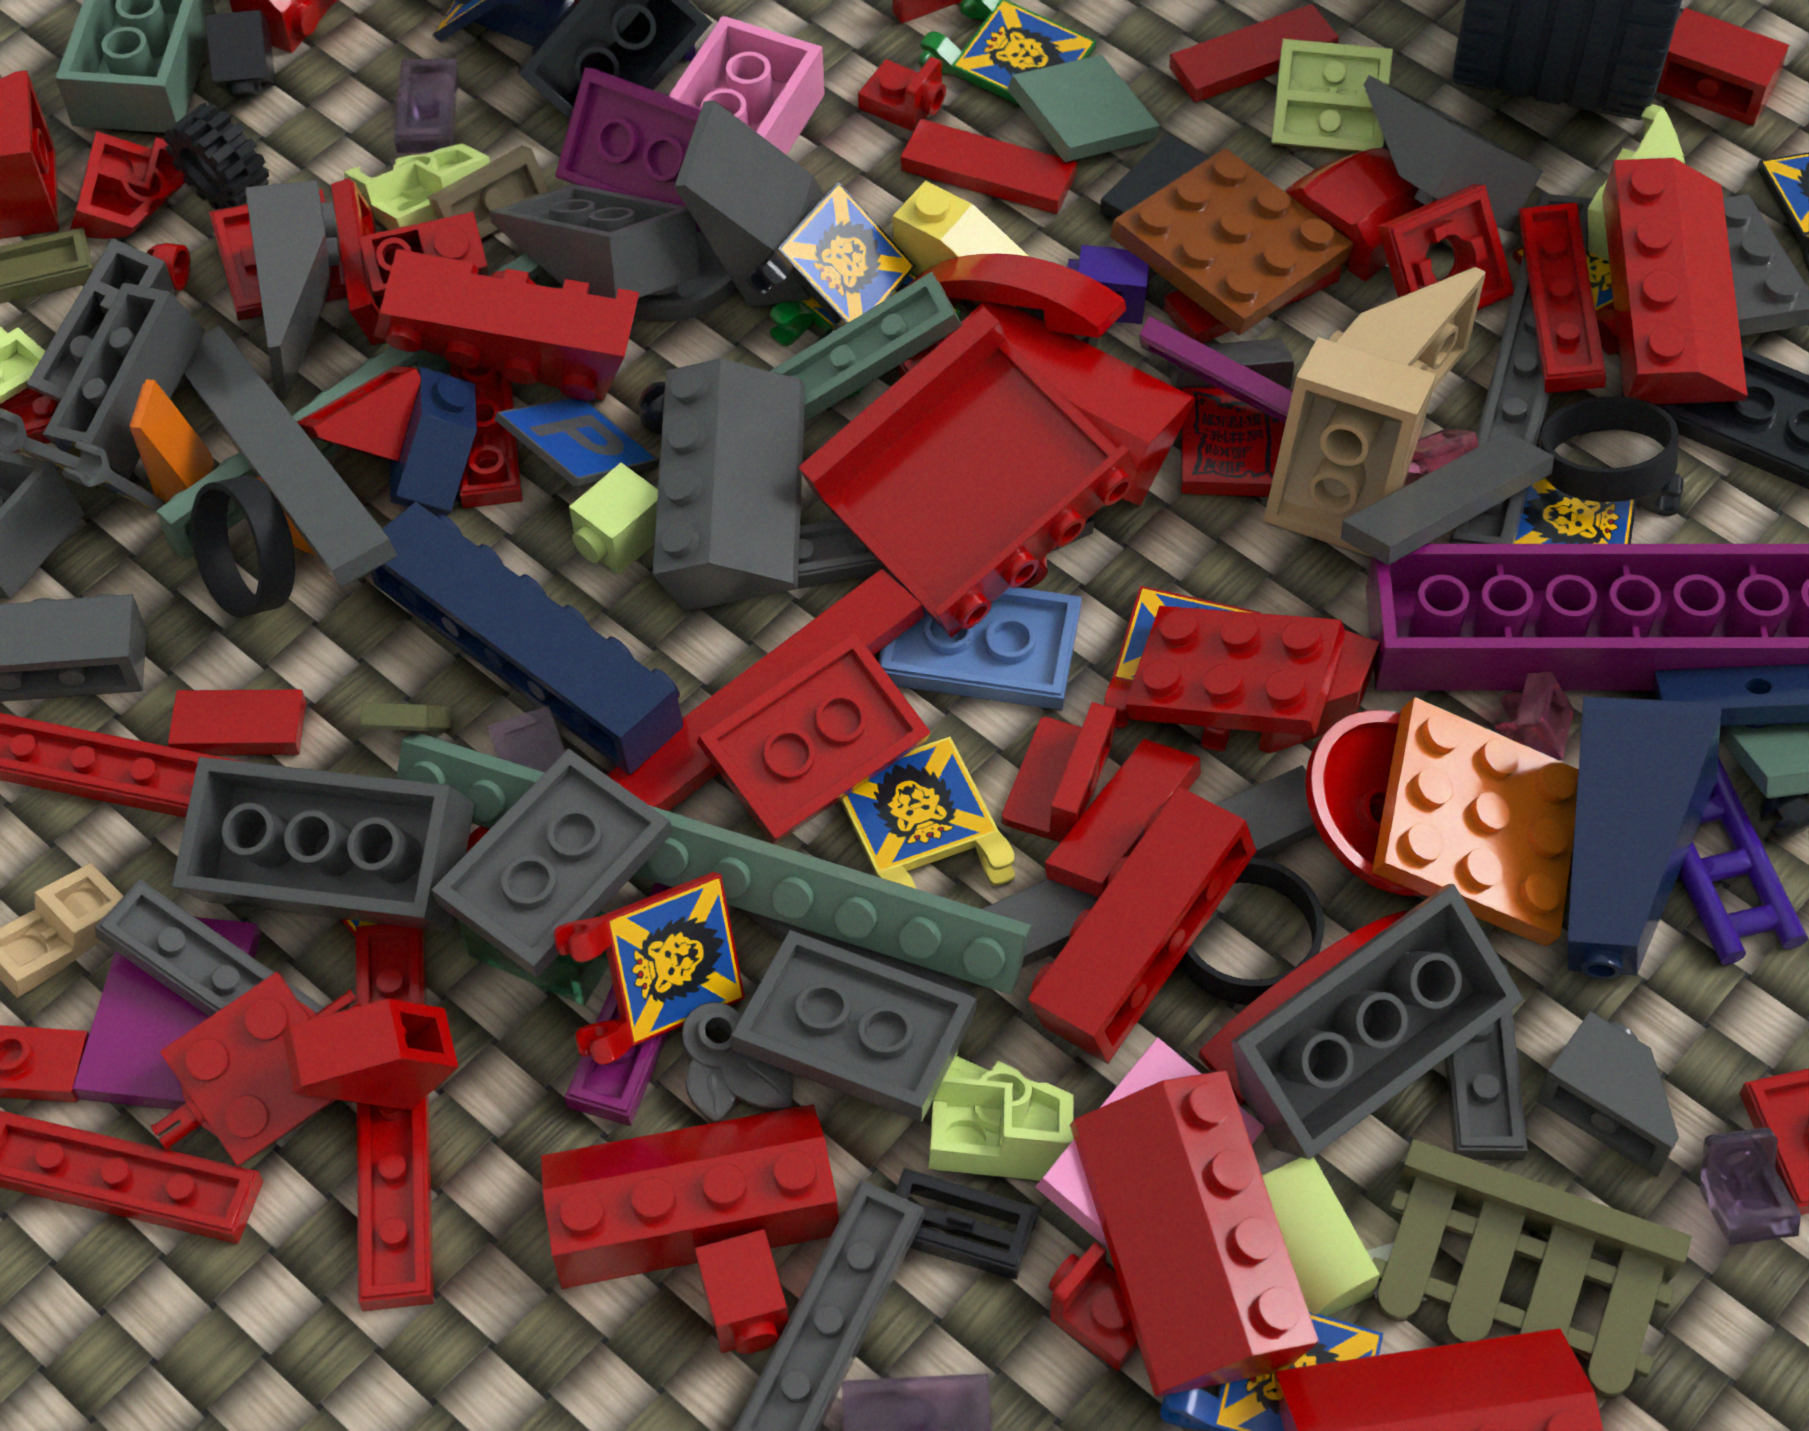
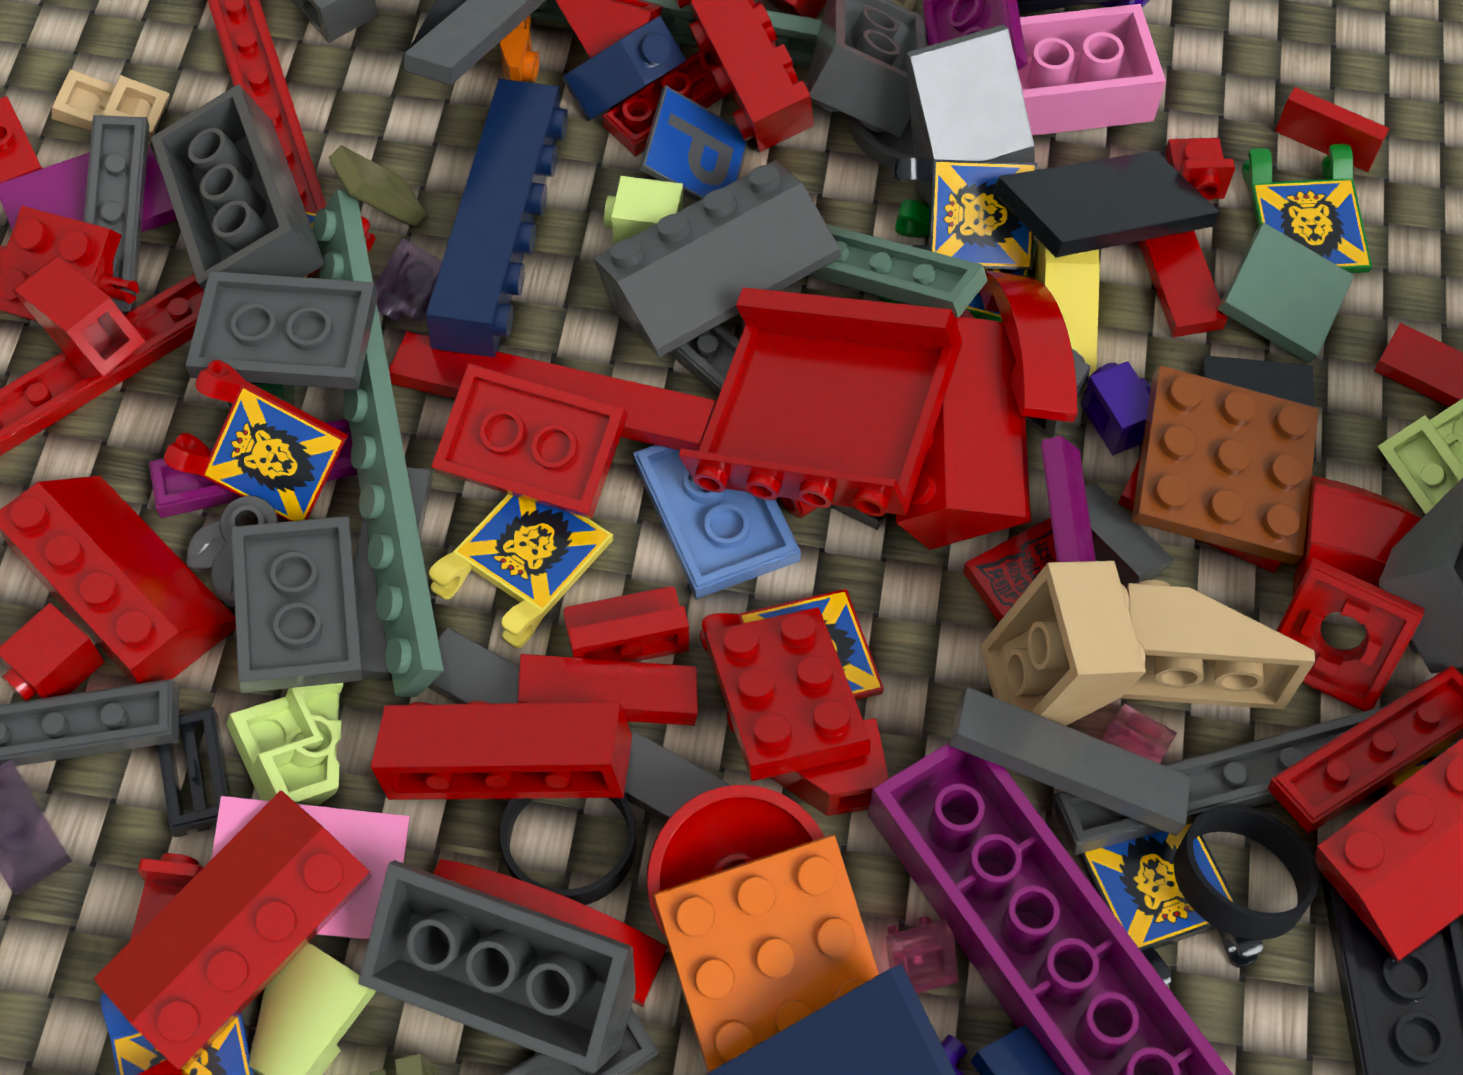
camera: 55 degrees right, 5 degrees up
red tile [168,689,306,755] -> none
none -> black tile [993,150,1220,258]

